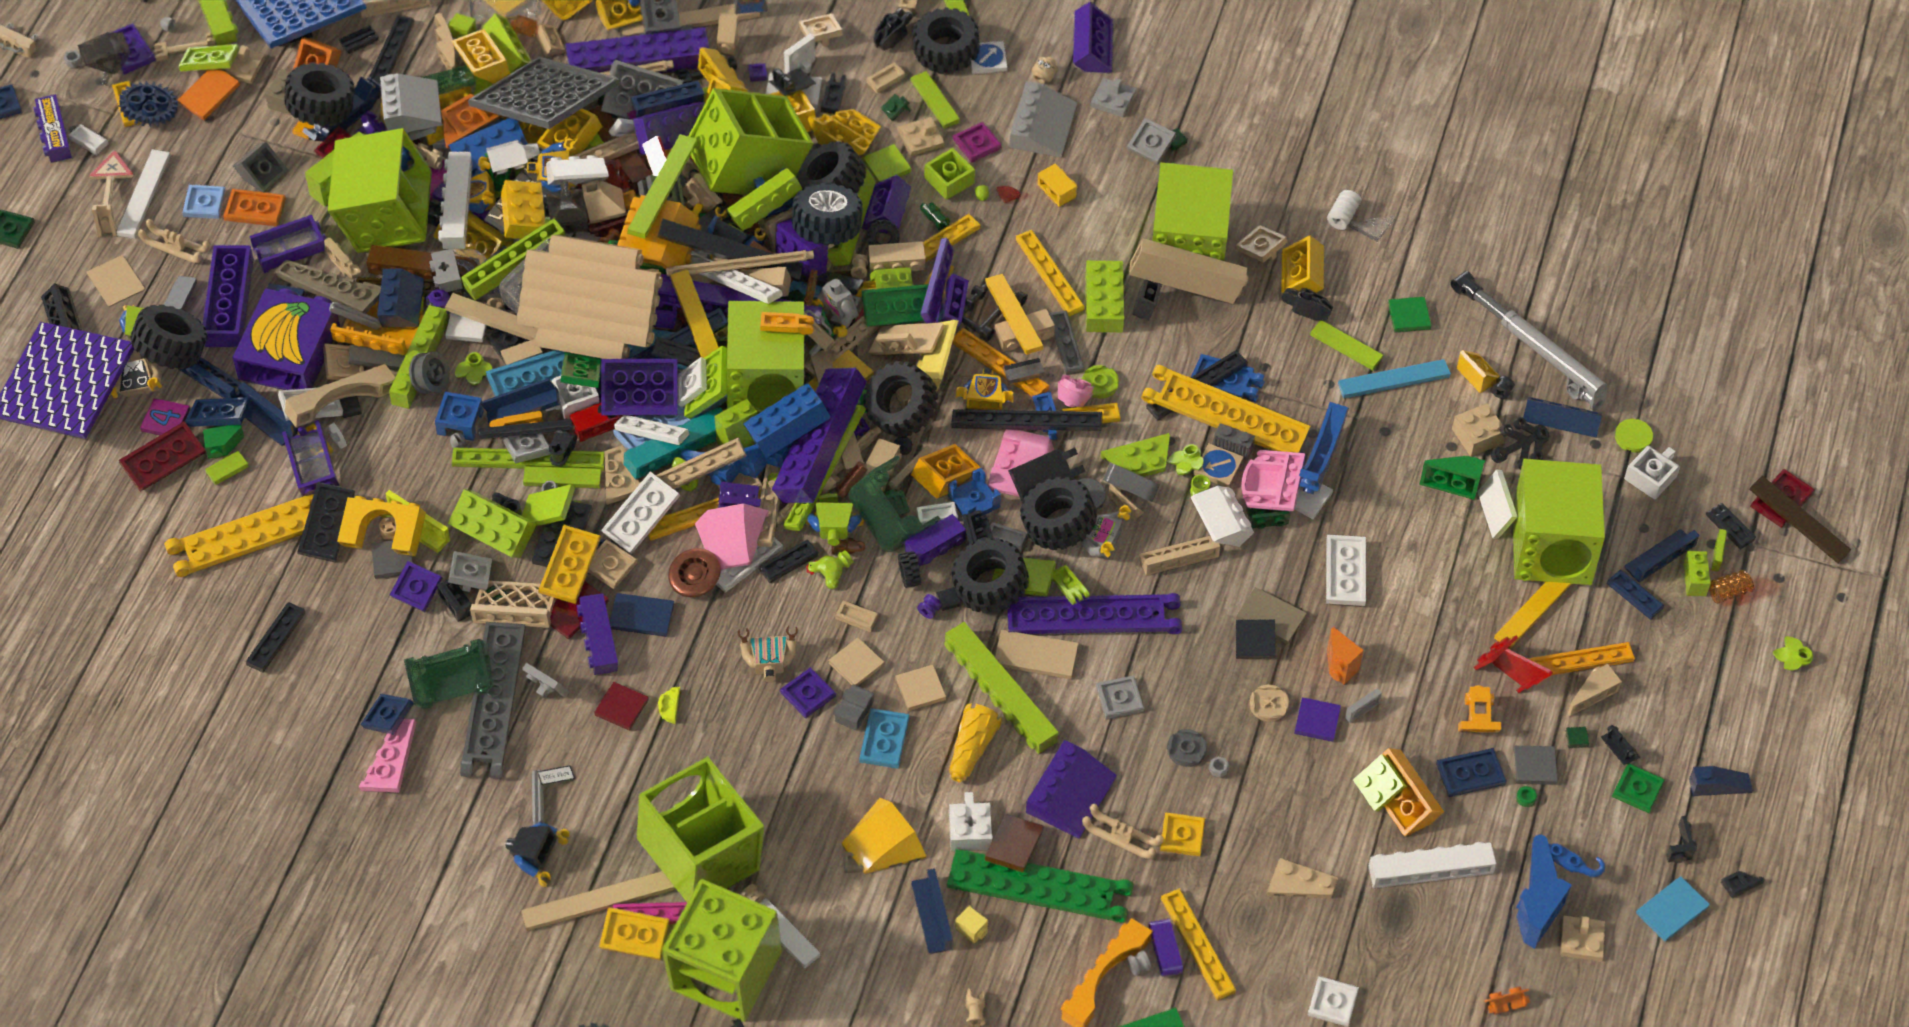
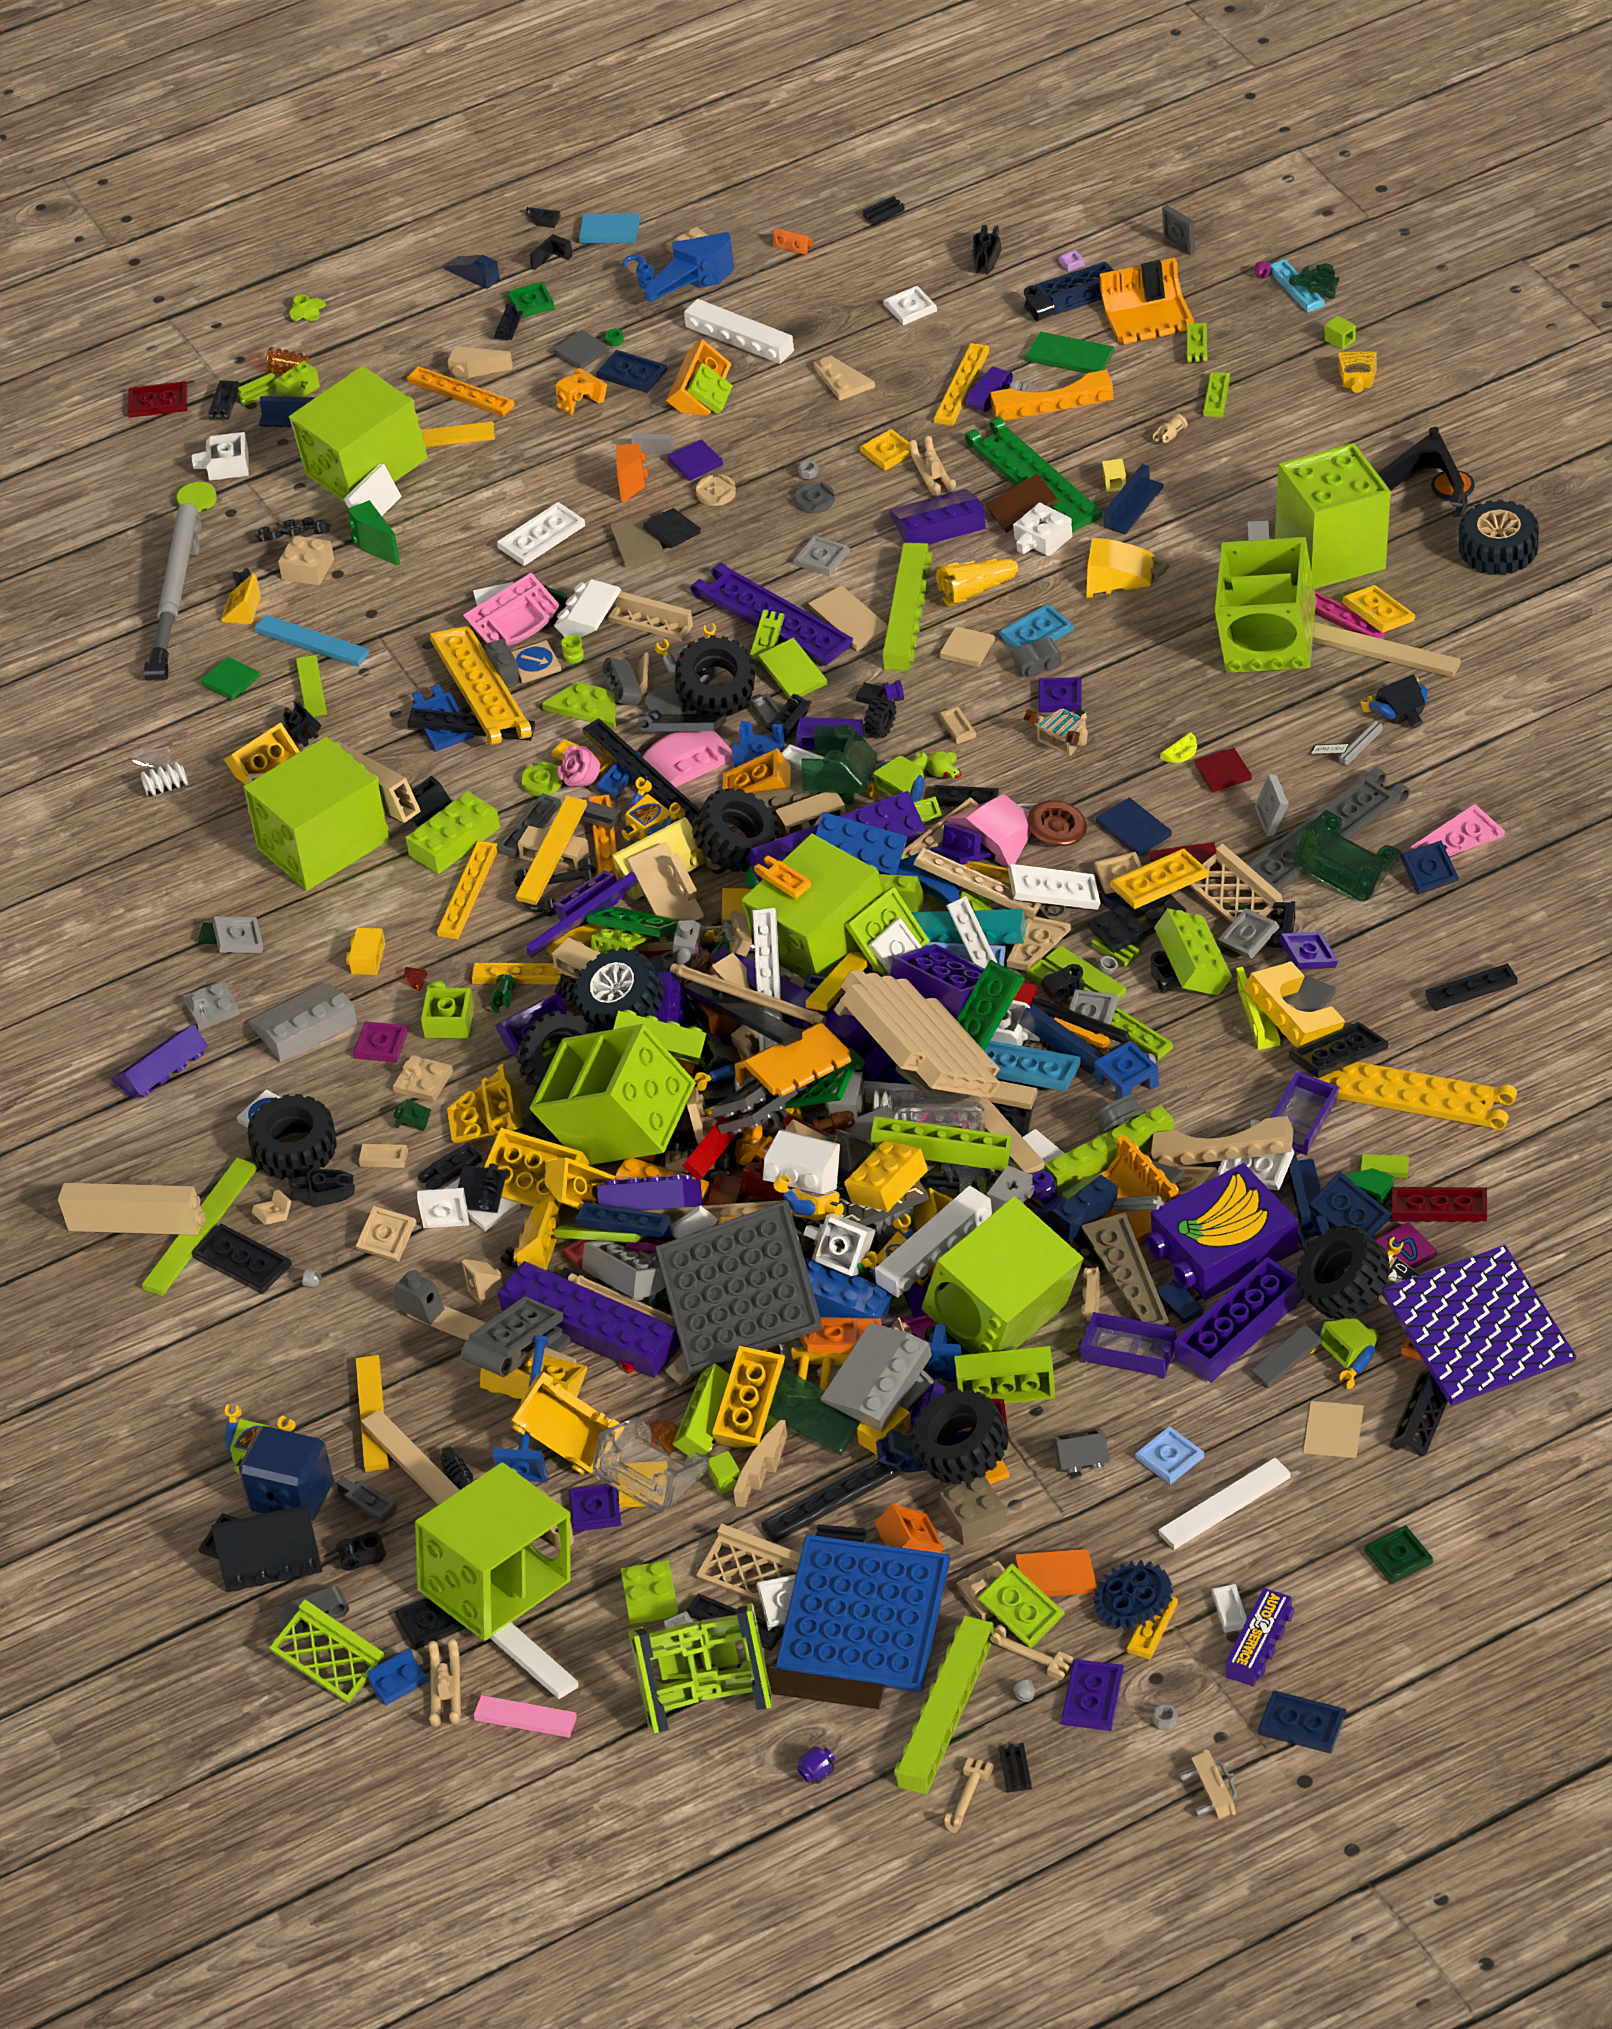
camera: 130 degrees left, 10 degrees down
clear smoke piece [77,32,131,86] -> none
tan piece [89,151,133,237] -> none
tan piece [138,219,210,263] -> none
orange tile [223,189,286,227] -> none
lime plate [455,352,492,386] -> none
lime tile [522,484,575,526] -> none
tan slope [535,24,566,57] -> none
dark purple brick [577,594,618,675] -> none
lime tile [627,134,697,239] -> none
dark purple tile [748,63,768,82] -> none
tan tile [829,638,884,686] -> none
copper tile [835,461,868,498] -> none
lime tile [863,144,911,183] -> none
lime tile [911,71,960,129] -> none
black tyre [951,538,1029,614] -> none
tan head [1032,57,1058,84] -> none
lime plate [1167,444,1204,475] -> none
blue arch [1299,402,1349,495] -> none
red piece [1473,635,1553,693] -> none
dark blue panel [1523,396,1602,437] -> none
dark green tile [1566,727,1589,748] -> none
dark brown tile [1749,475,1852,564] -> none

